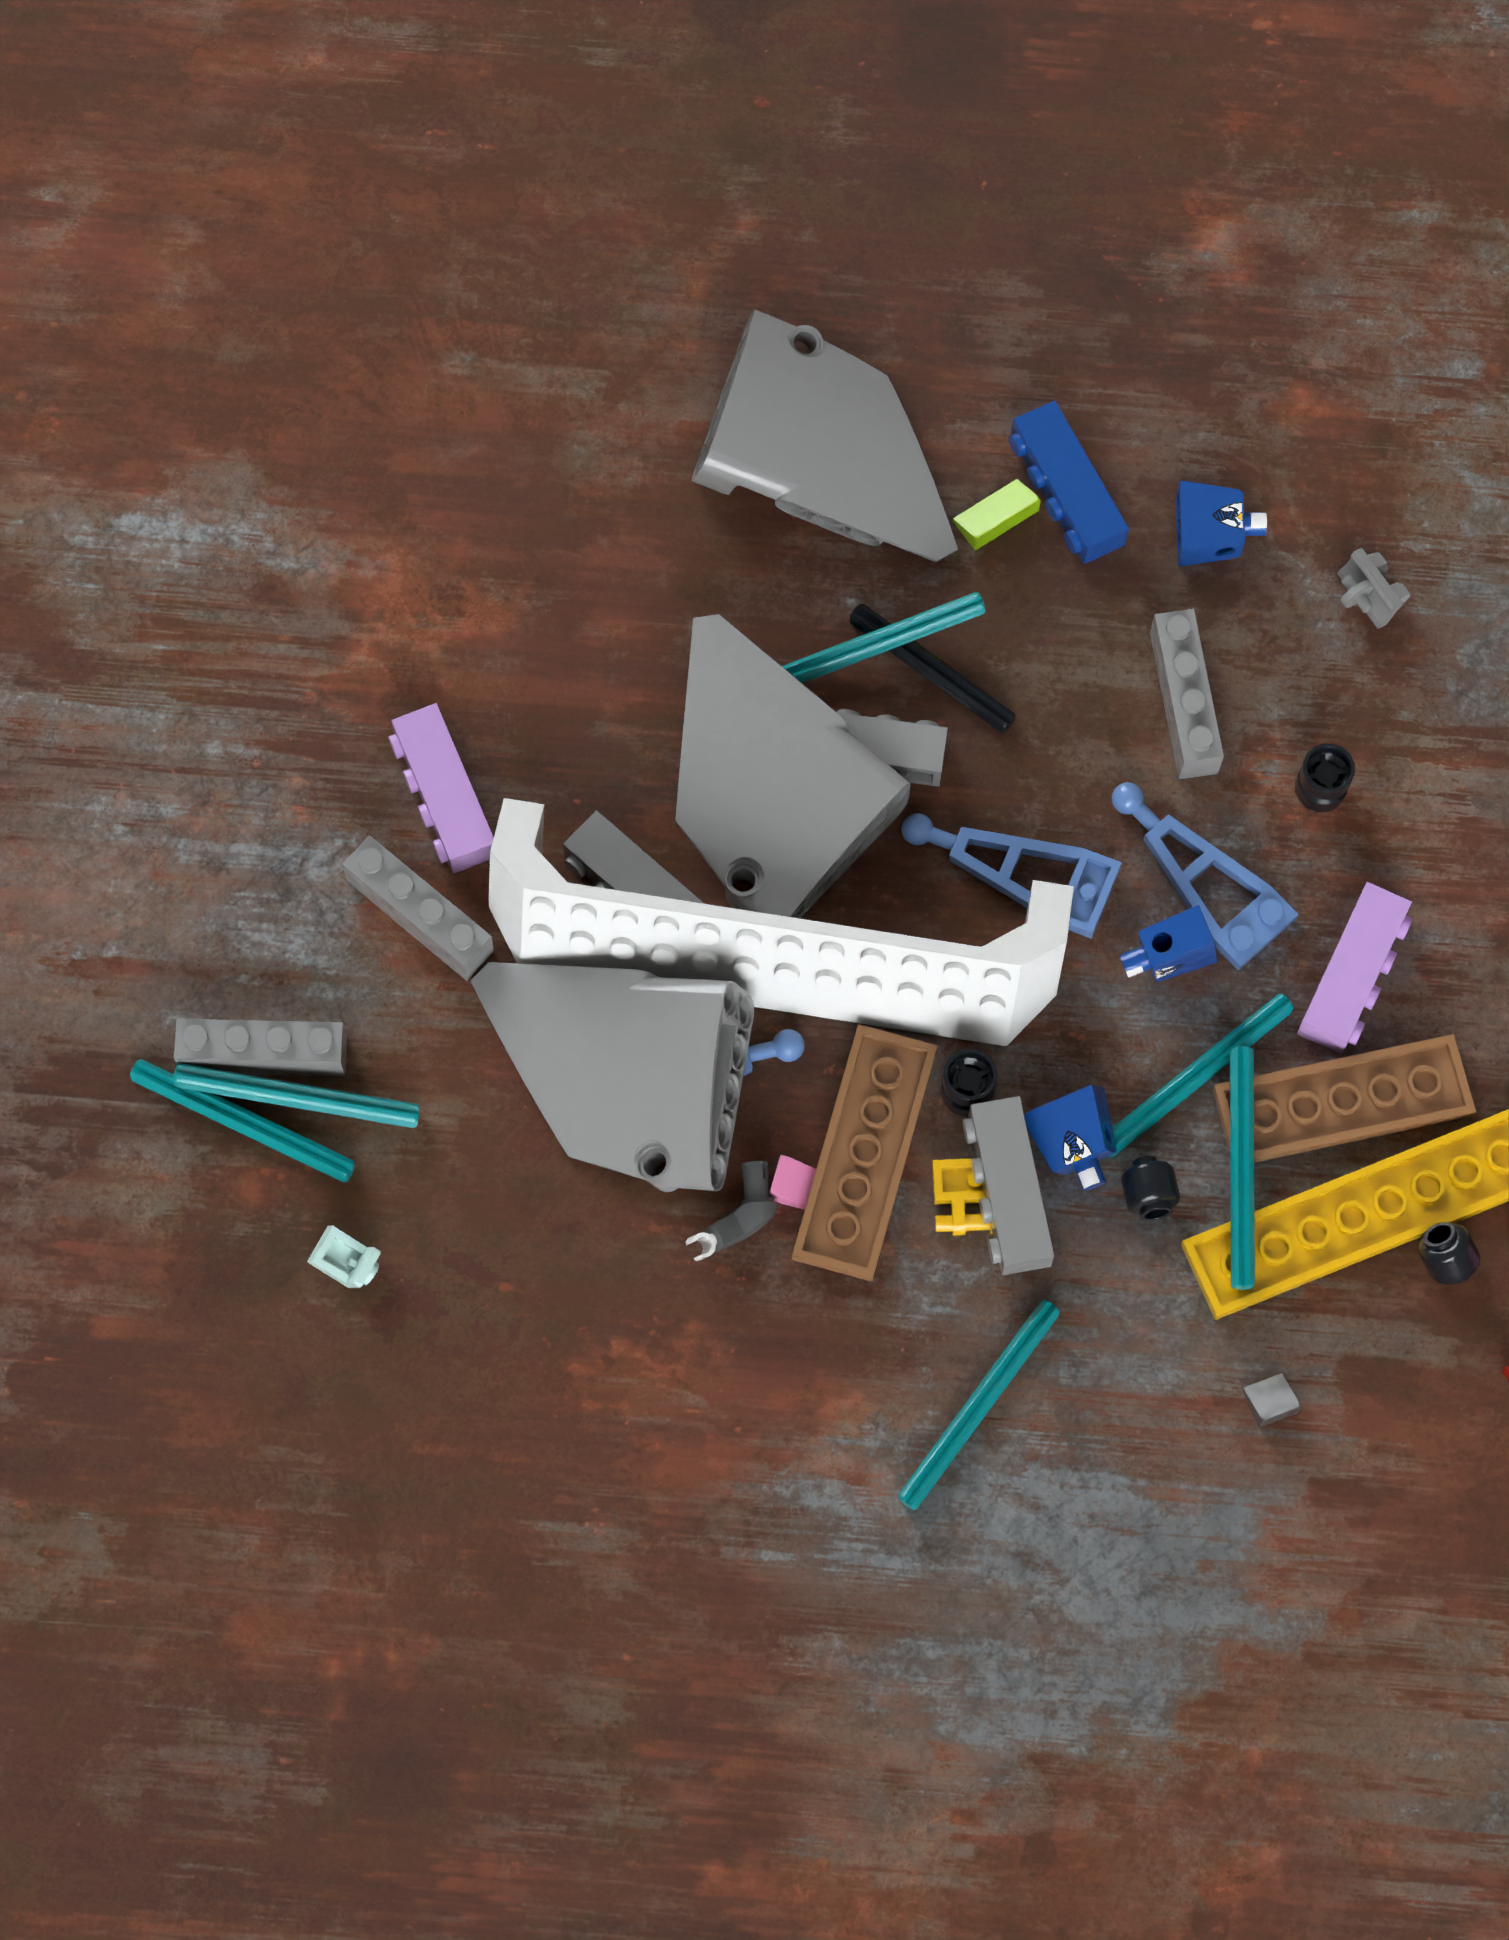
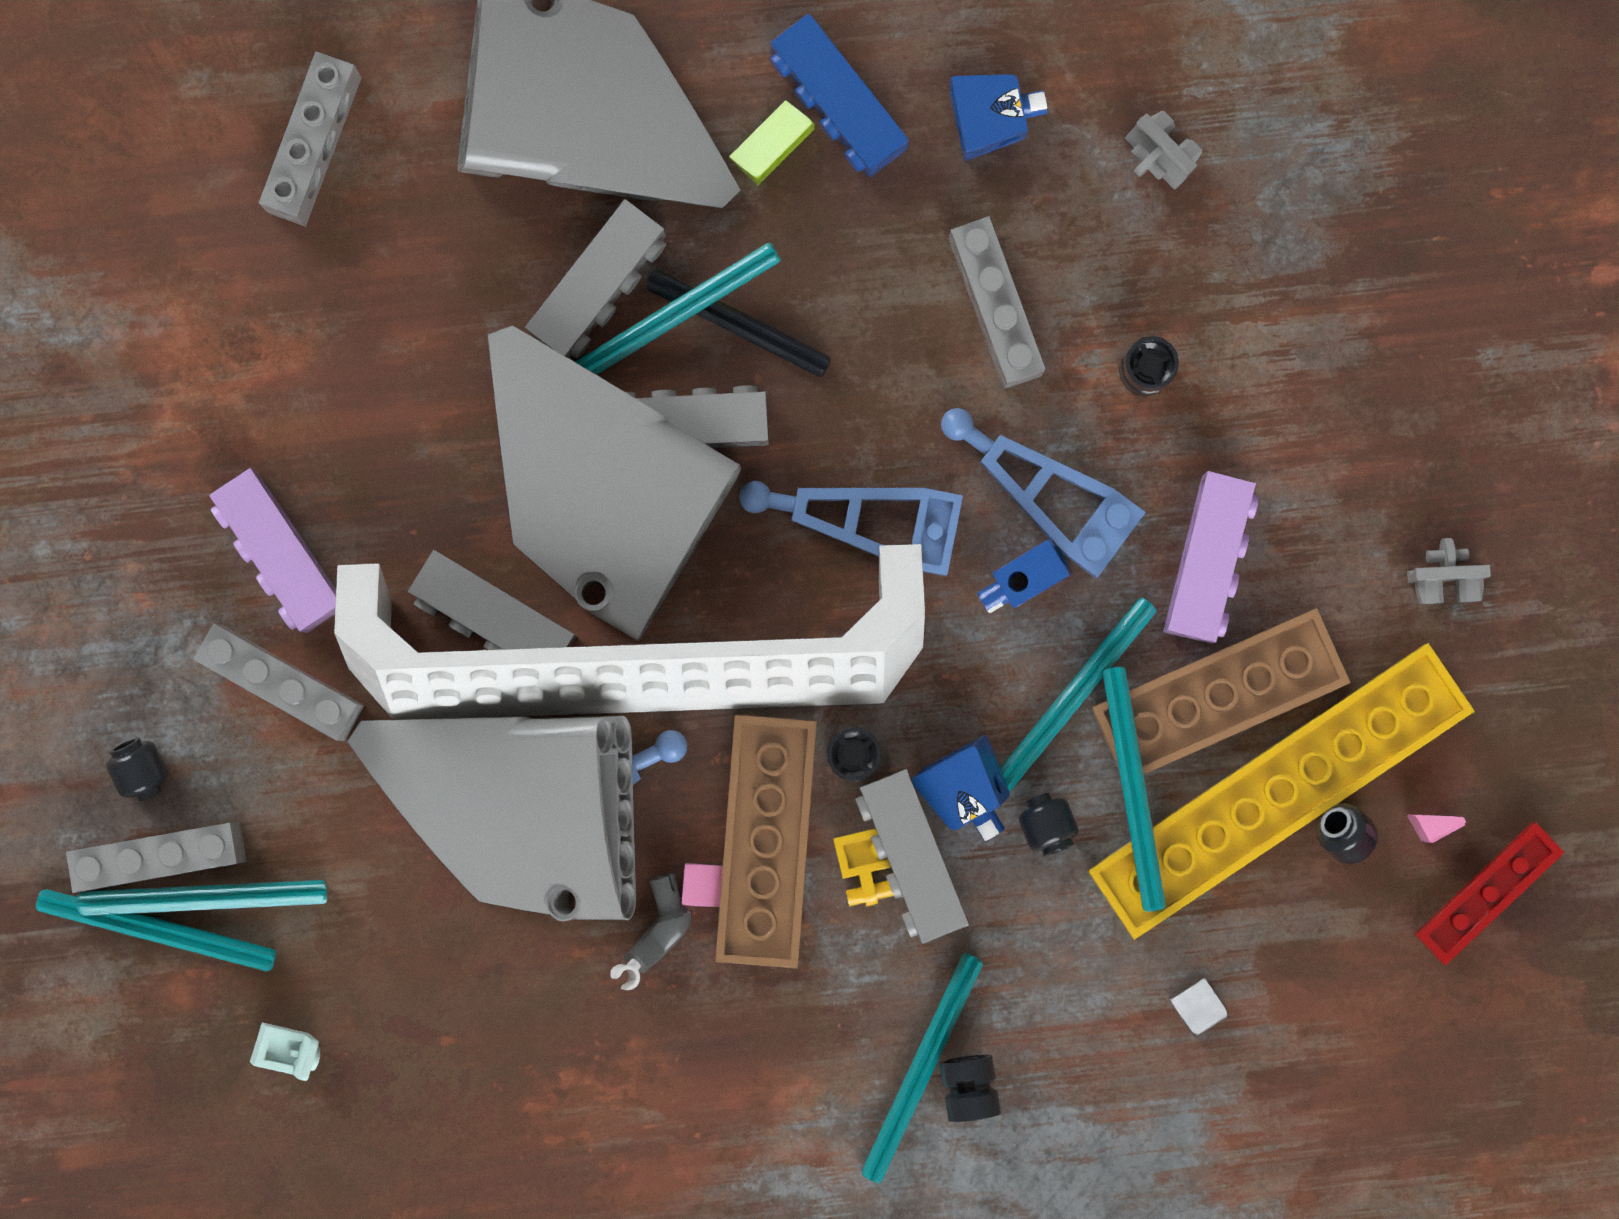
camera: 10 degrees left, 15 degrees up
none -> black head [106,737,168,801]
none -> light grey brick [259,51,362,227]
none -> light grey brick [525,199,666,359]
none -> black wheel [940,1054,1001,1122]

